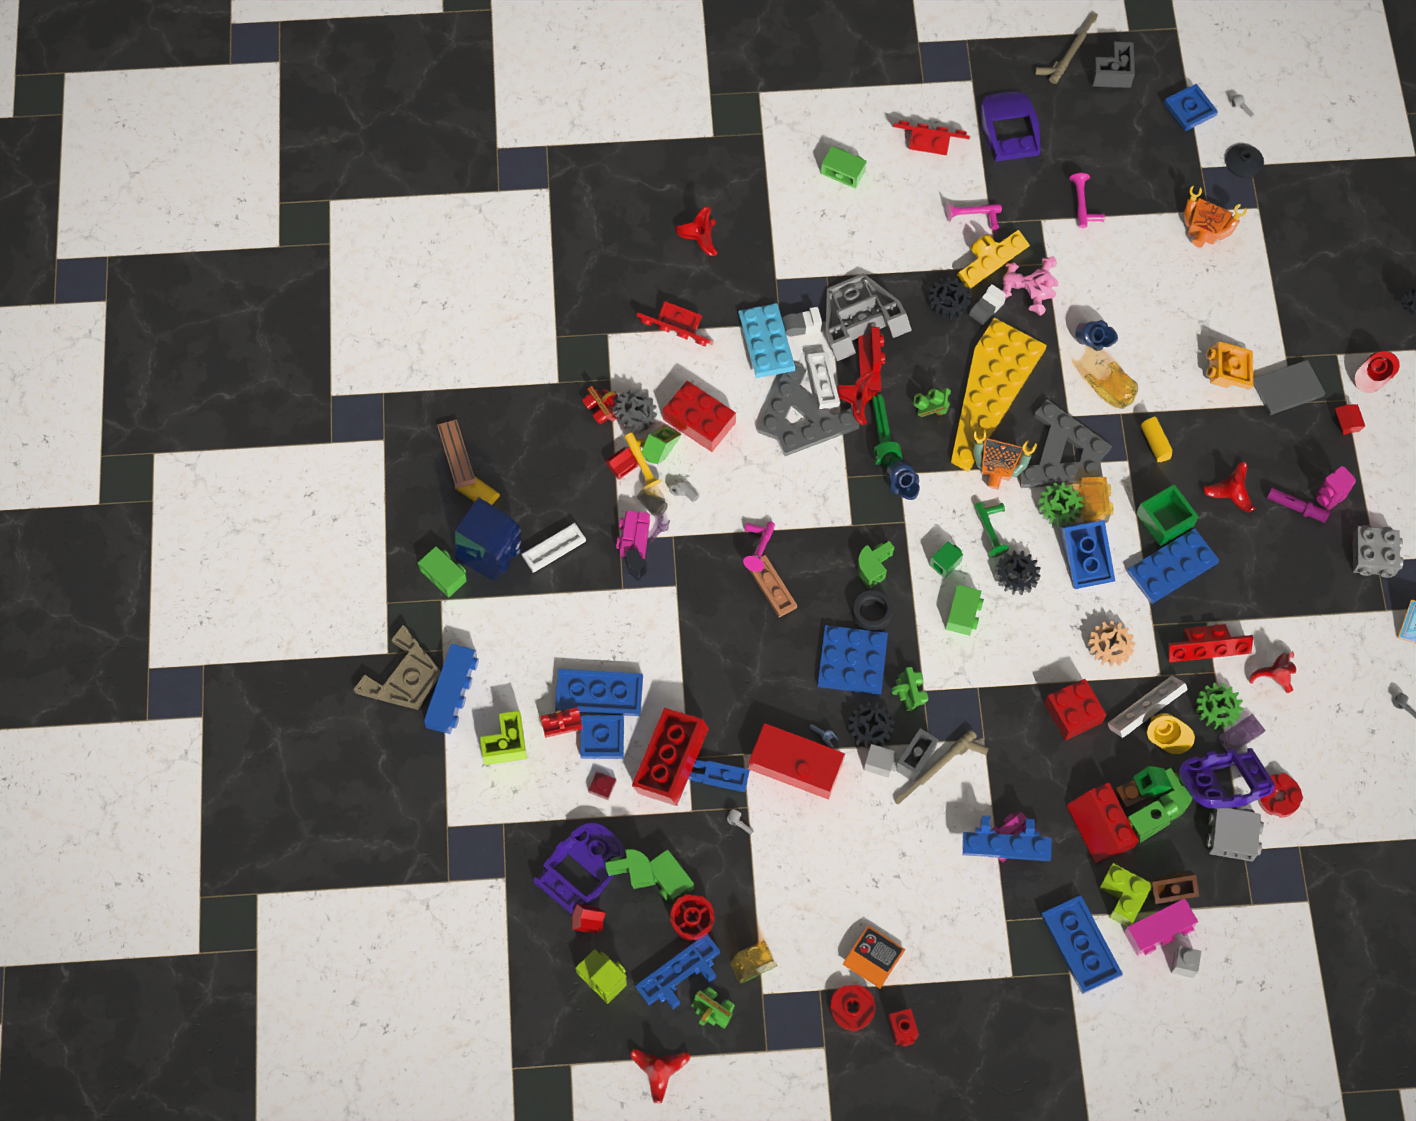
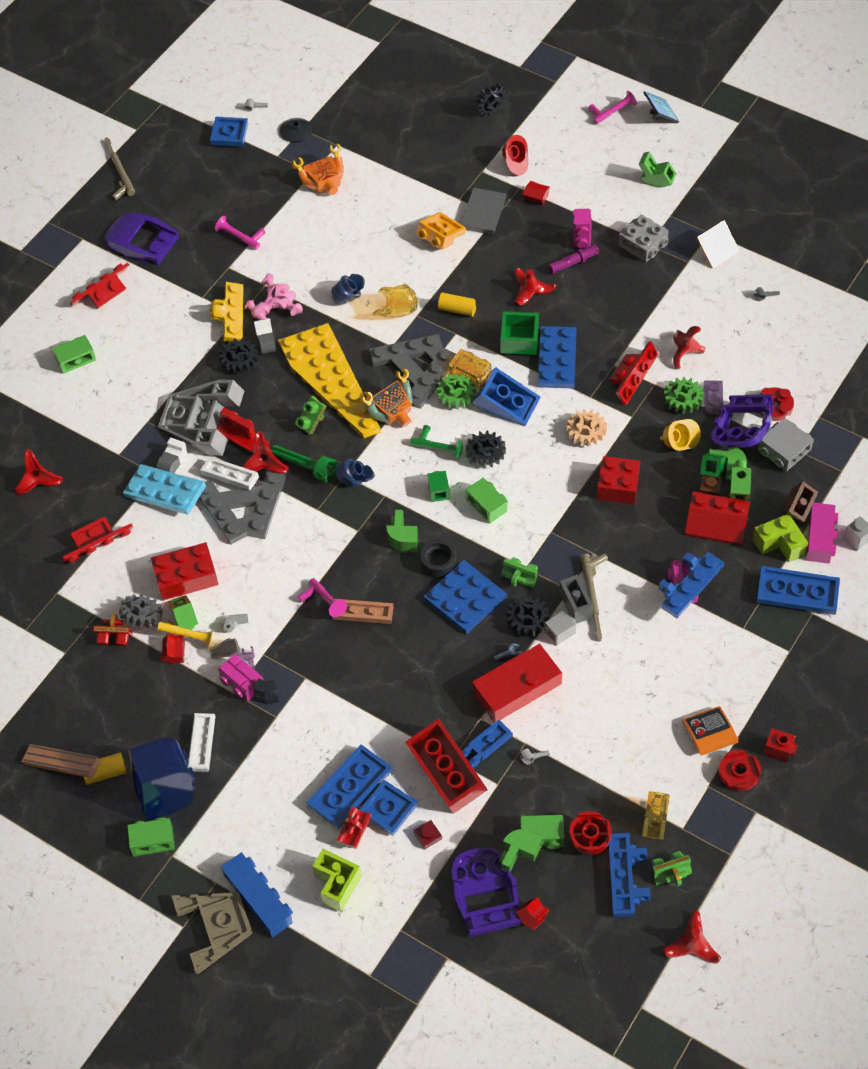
camera: 50 degrees left, 10 degrees down
lime brick [576,949,627,1004] -> none
dark pink piece [946,202,1002,230] -> none
dark grey brick [1092,42,1135,88] -> none
white plate [1107,676,1188,737] -> none

